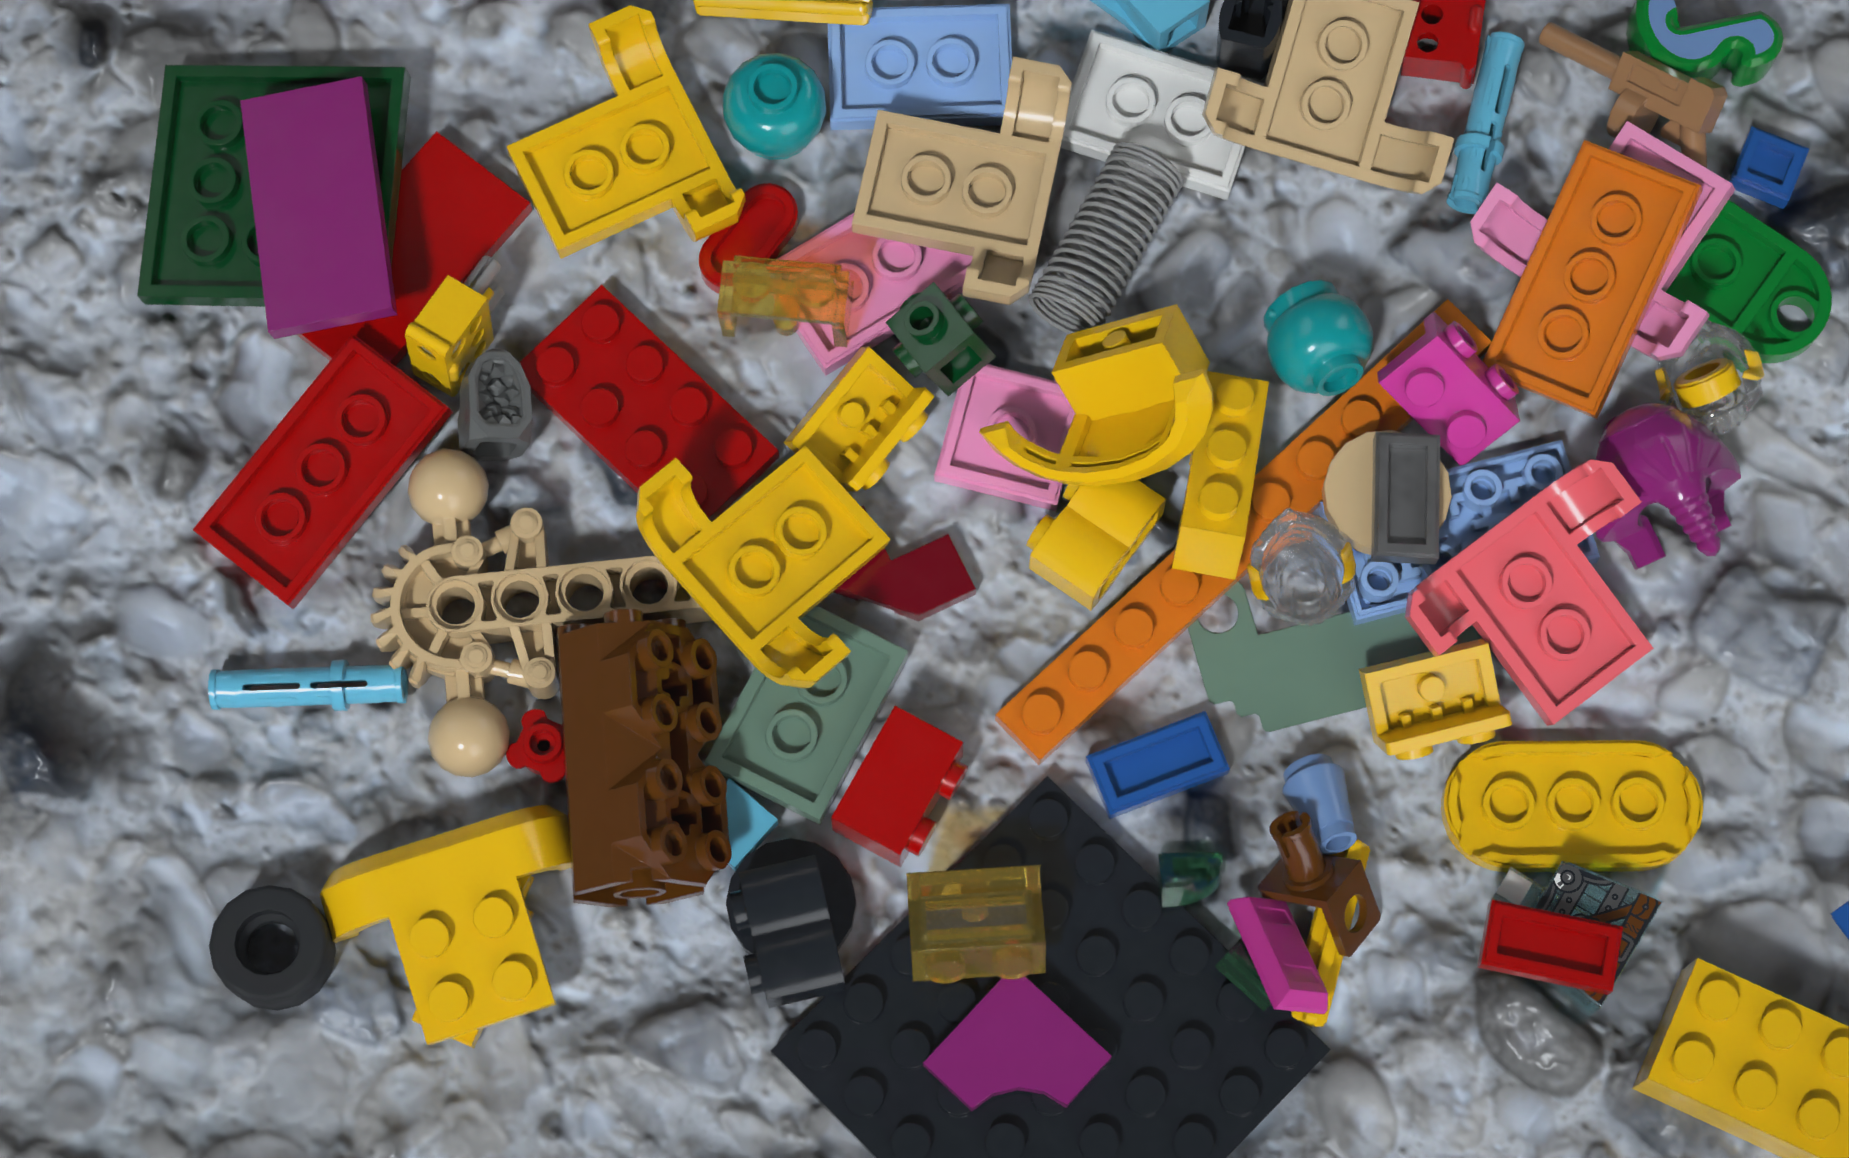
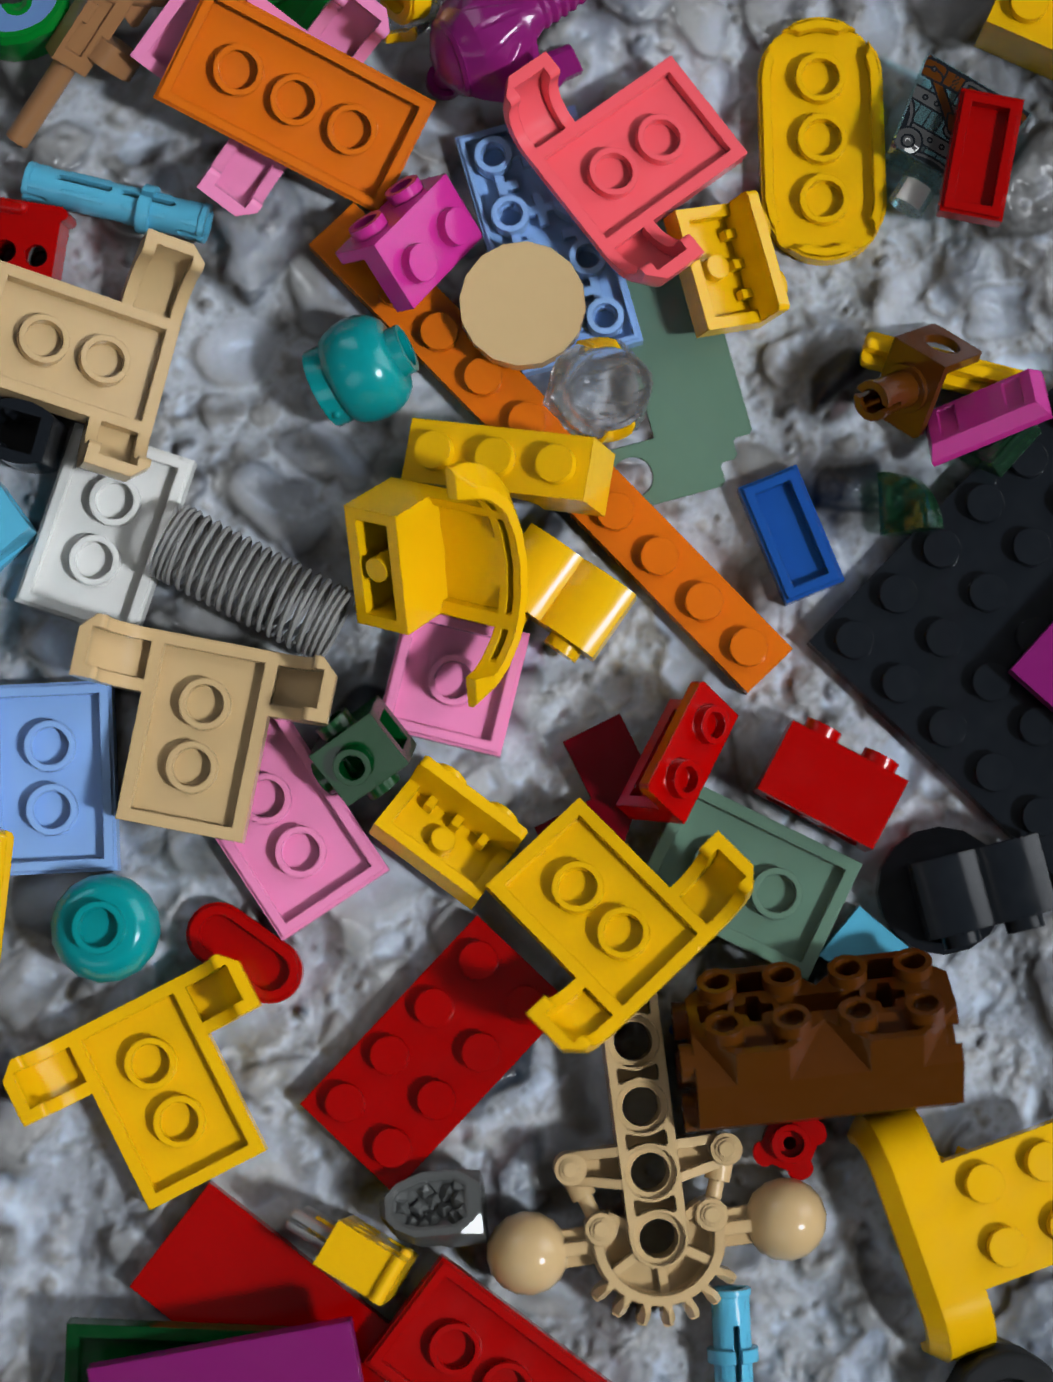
camera: 90 degrees left, 10 degrees up
clear yellow window [717,256,854,347] -> none
clear yellow window [906,865,1046,984] -> none
medium blue cone [1282,754,1357,854] -> none
flat silver tile [1371,432,1440,564] -> none
none -> red bracket [616,681,739,824]

